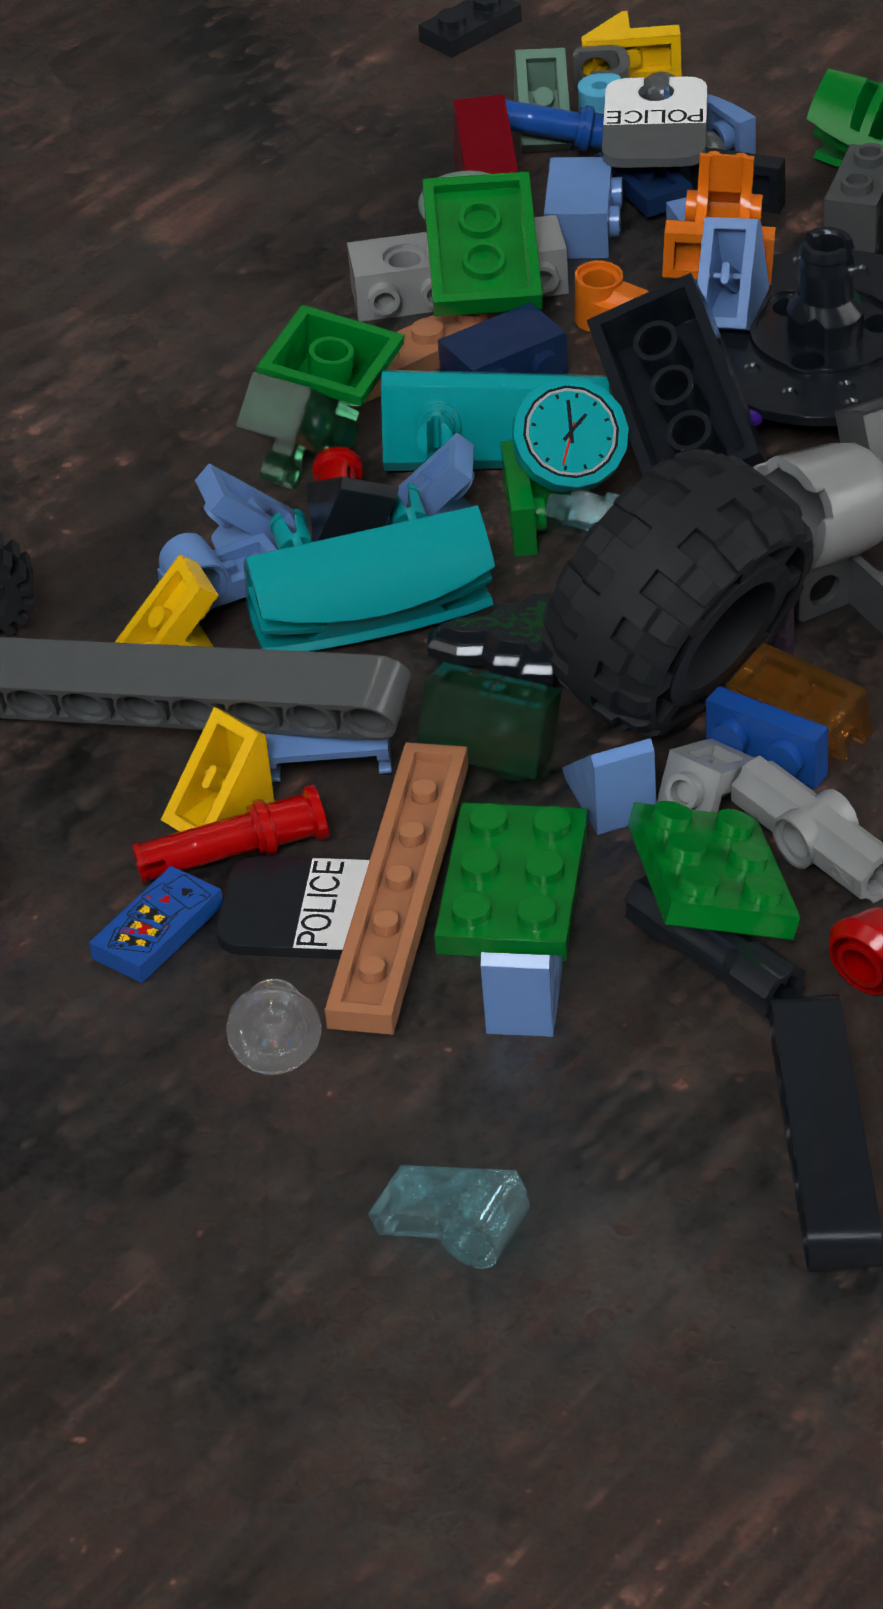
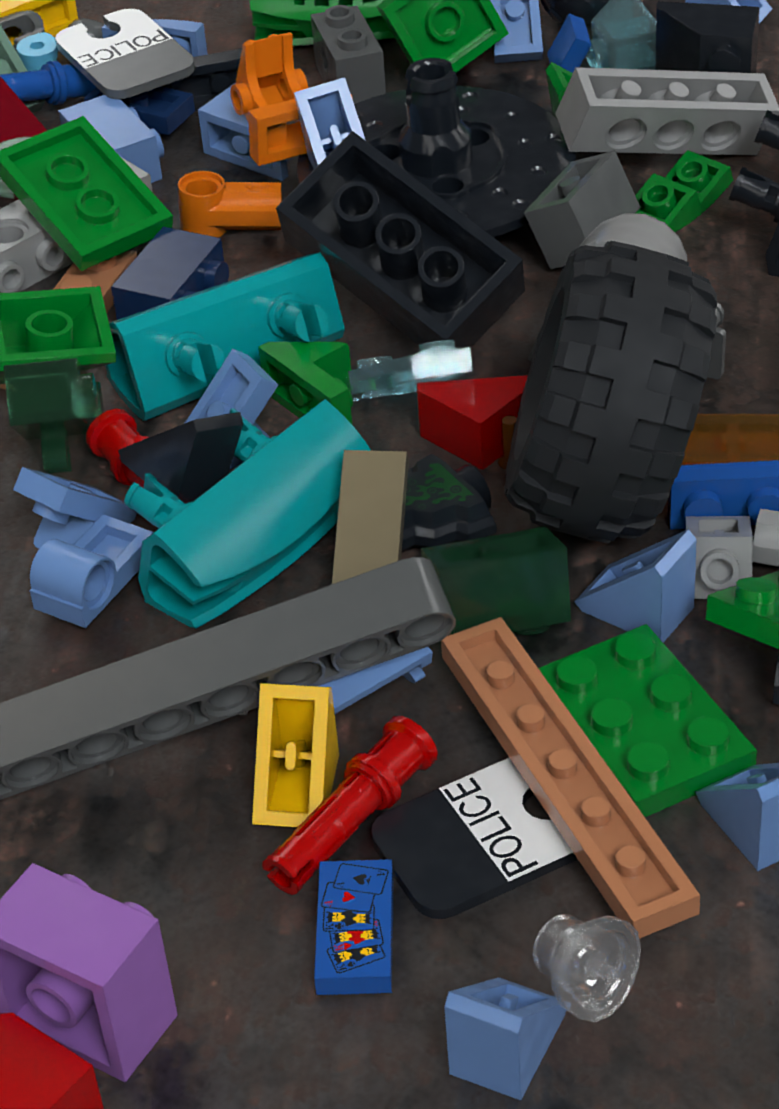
camera: 35 degrees left, 0 degrees up
yellow slope [115,554,219,647] -> none
teal tile [512,376,629,493] -> none
none -> dark tan tile [332,450,409,584]
none -> medium blue slope [444,977,568,1100]

